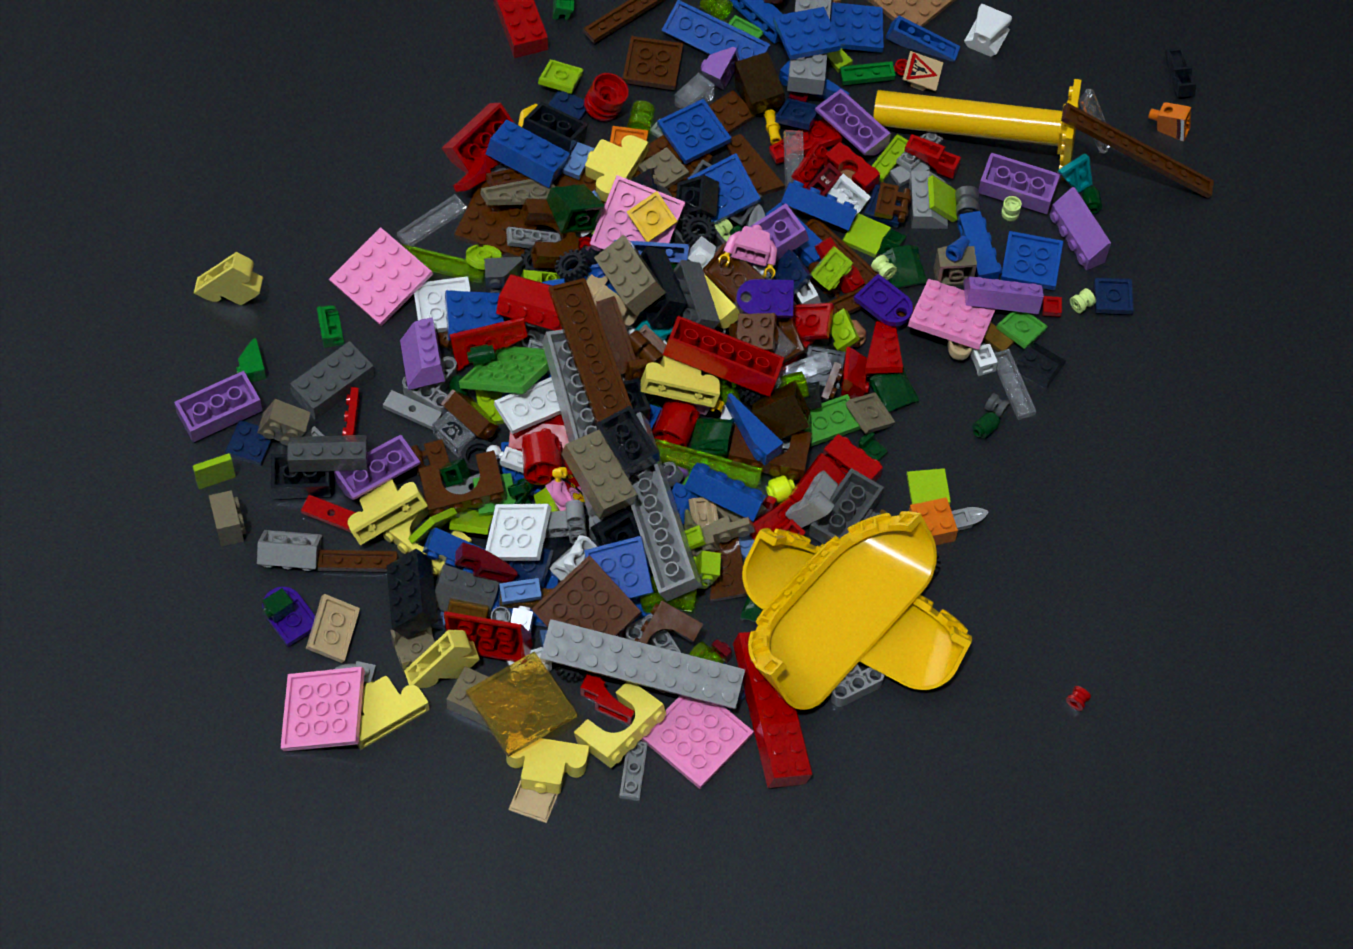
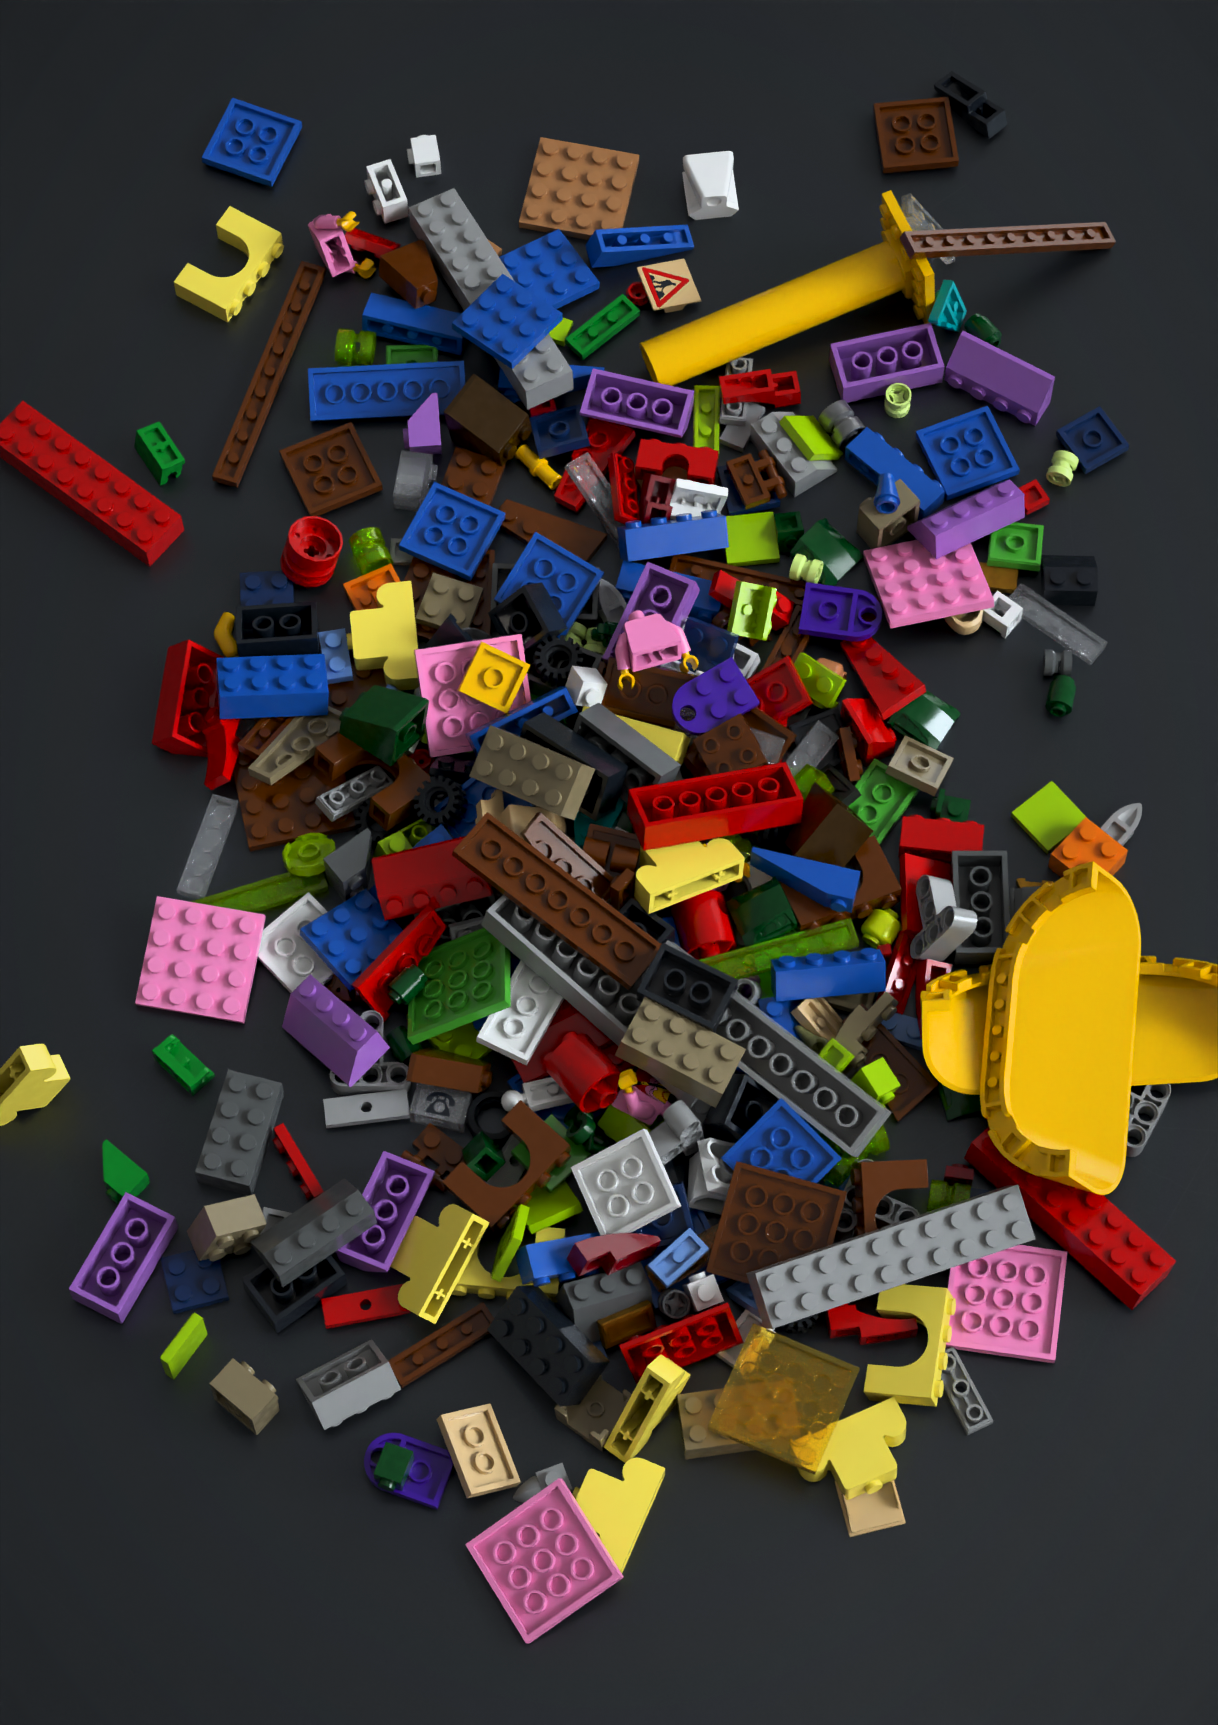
camera: 30 degrees left, 5 degrees up
lime tile [538,59,584,94] -> none
orange torso [1148,102,1191,142] -> none
none -> reddish brown plate [873,97,959,173]

